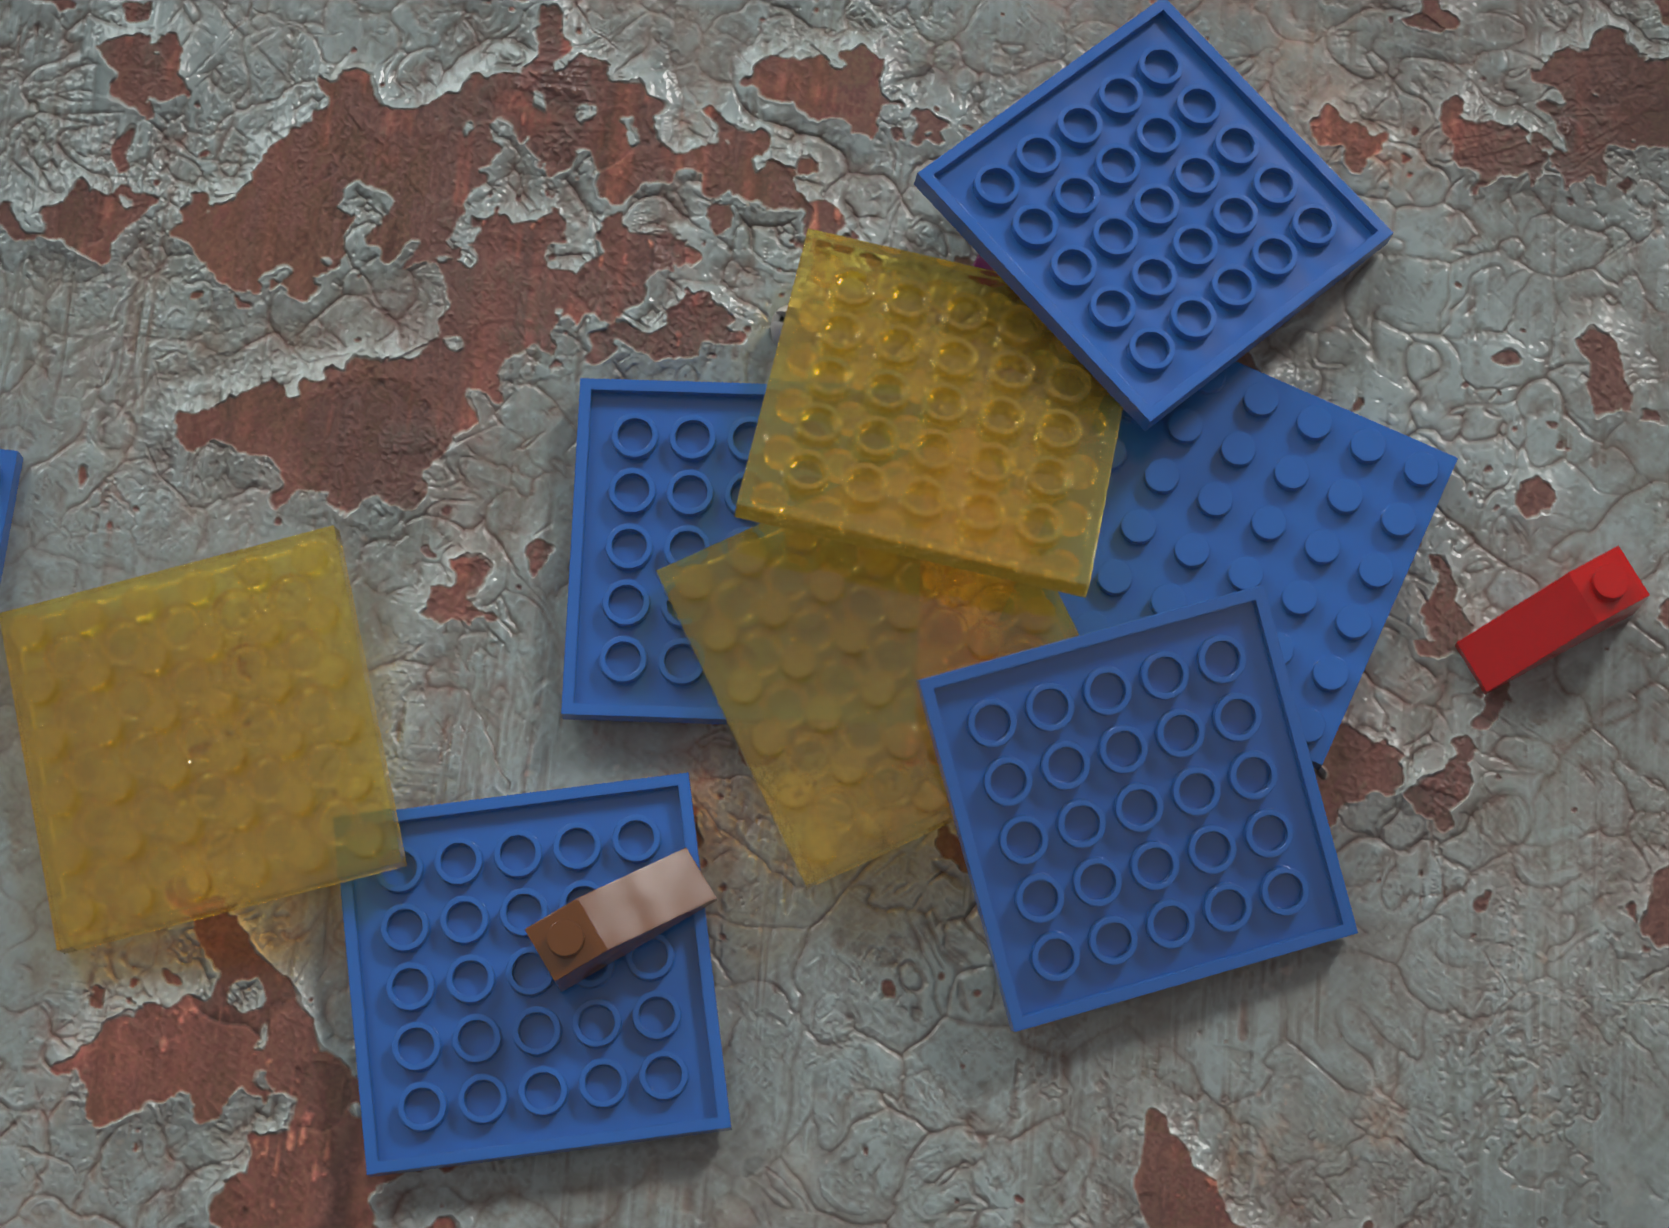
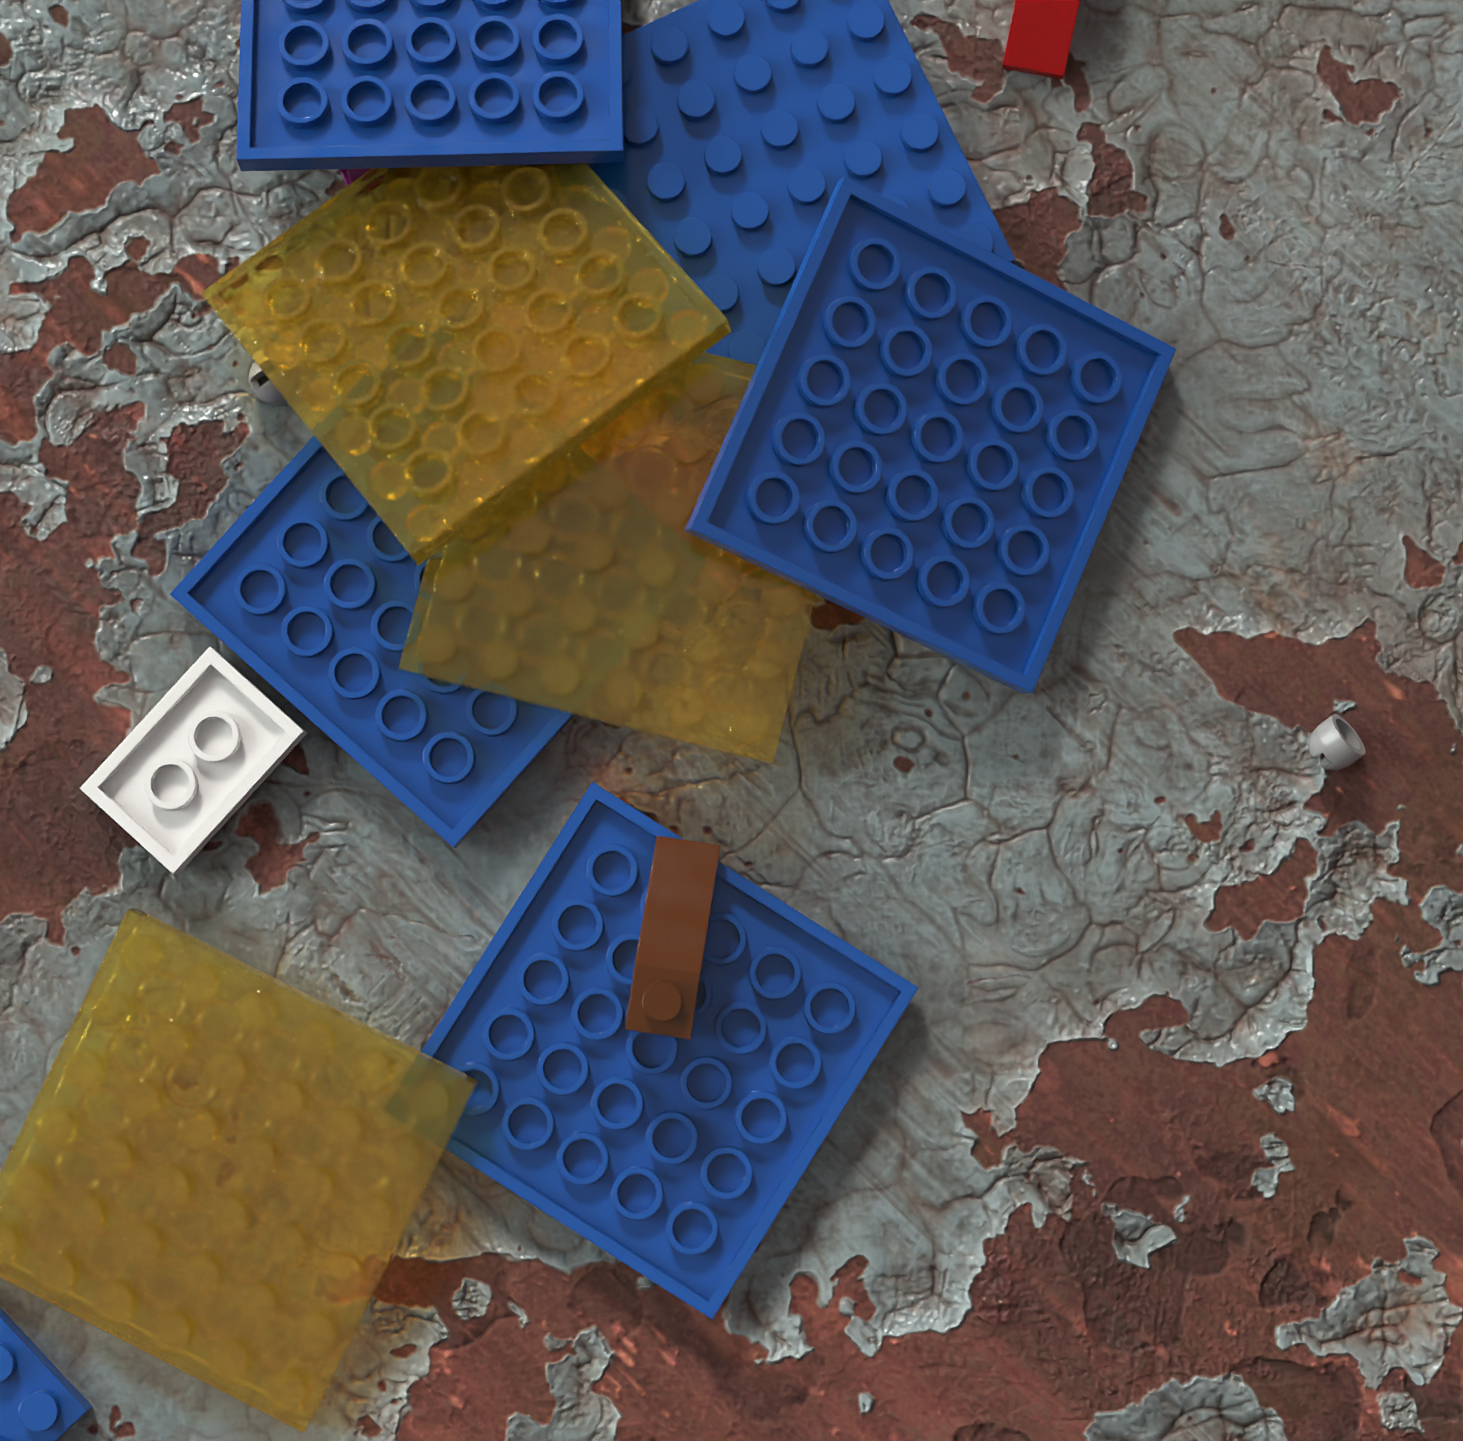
camera: 50 degrees left, 10 degrees up
none -> white plate [80,647,307,875]

